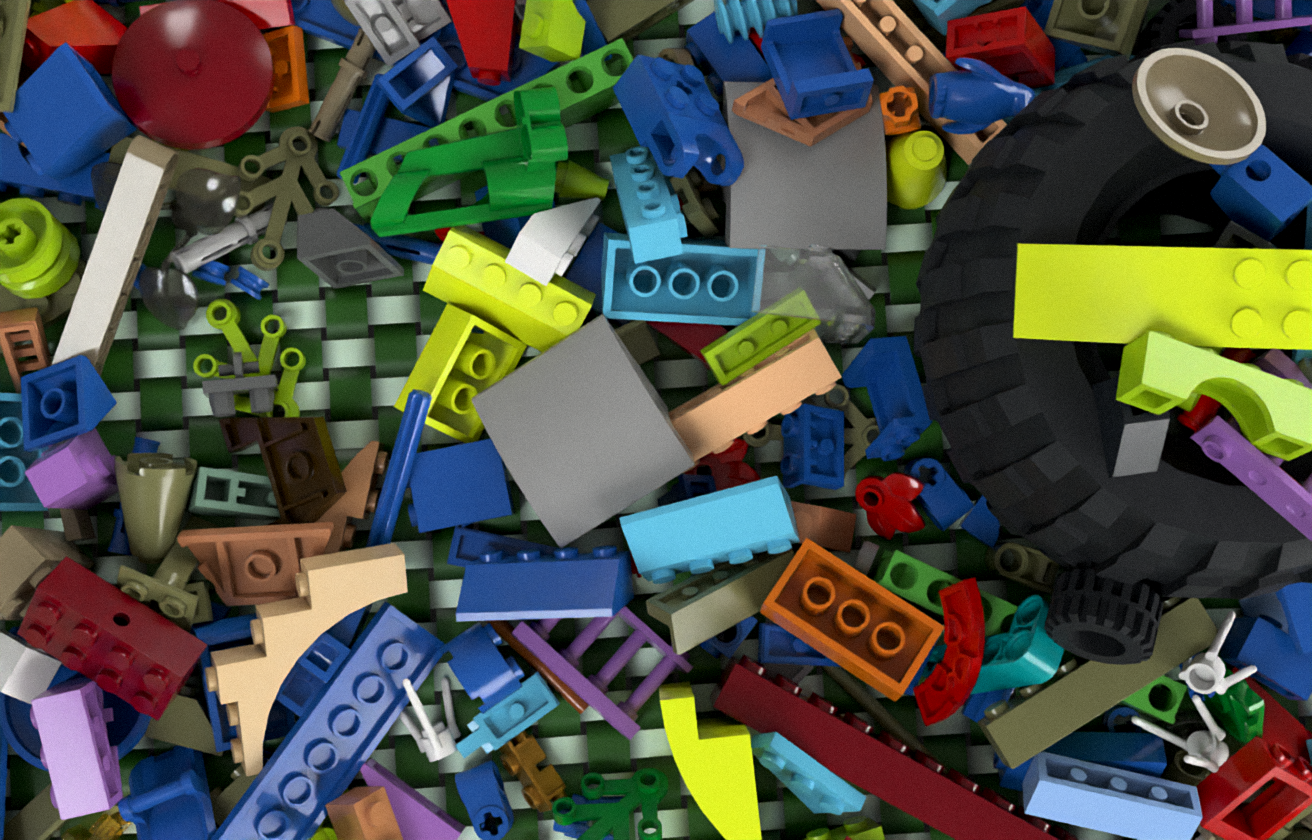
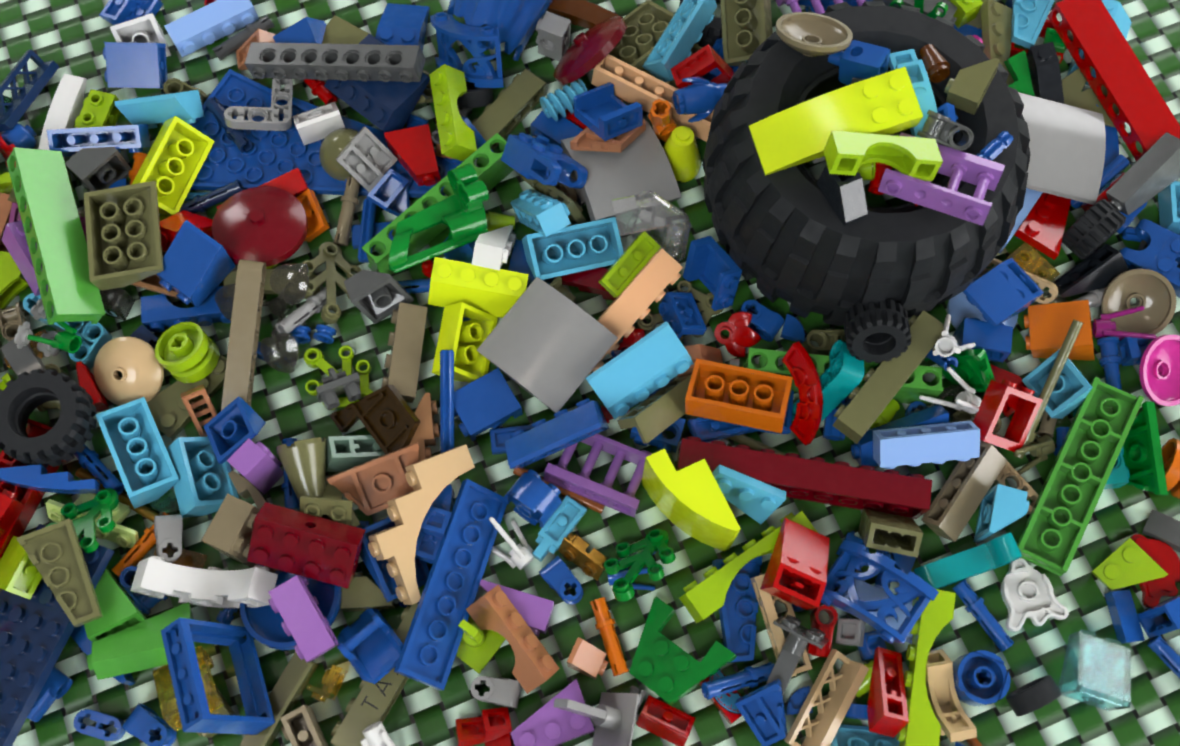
camera: 15 degrees left, 15 degrees down
none -> dark tan brick [381,302,428,403]

